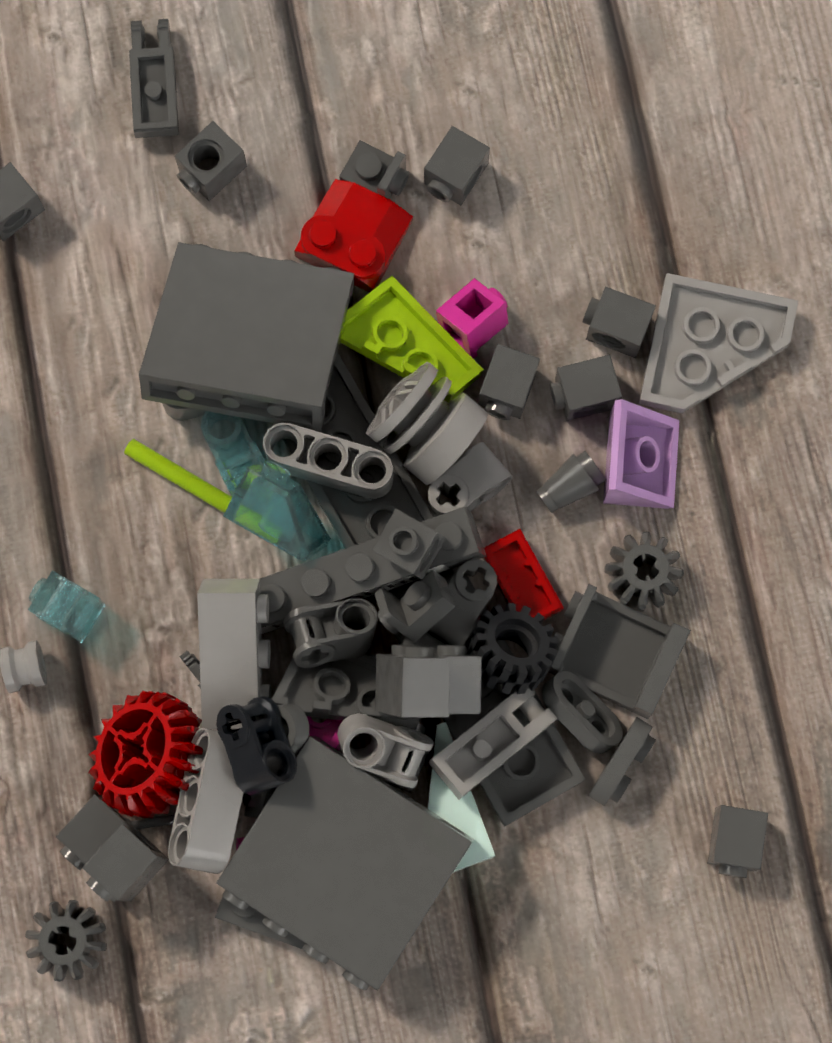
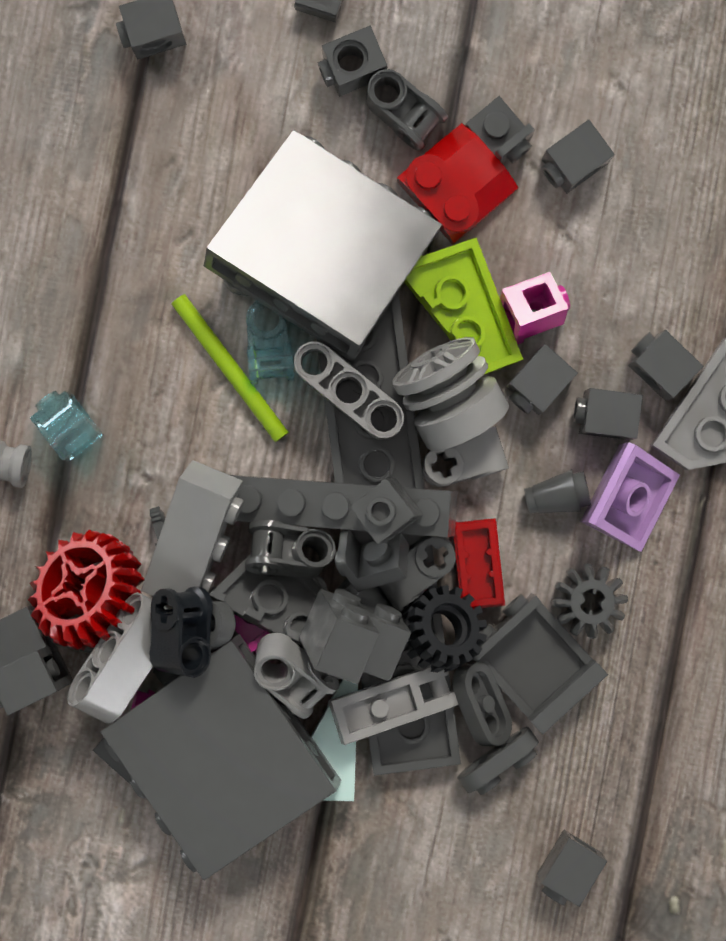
camera: 20 degrees right, 10 degrees up
clear light blue slope [223,461,331,562] -> none
none -> dark grey piece [366,69,449,151]

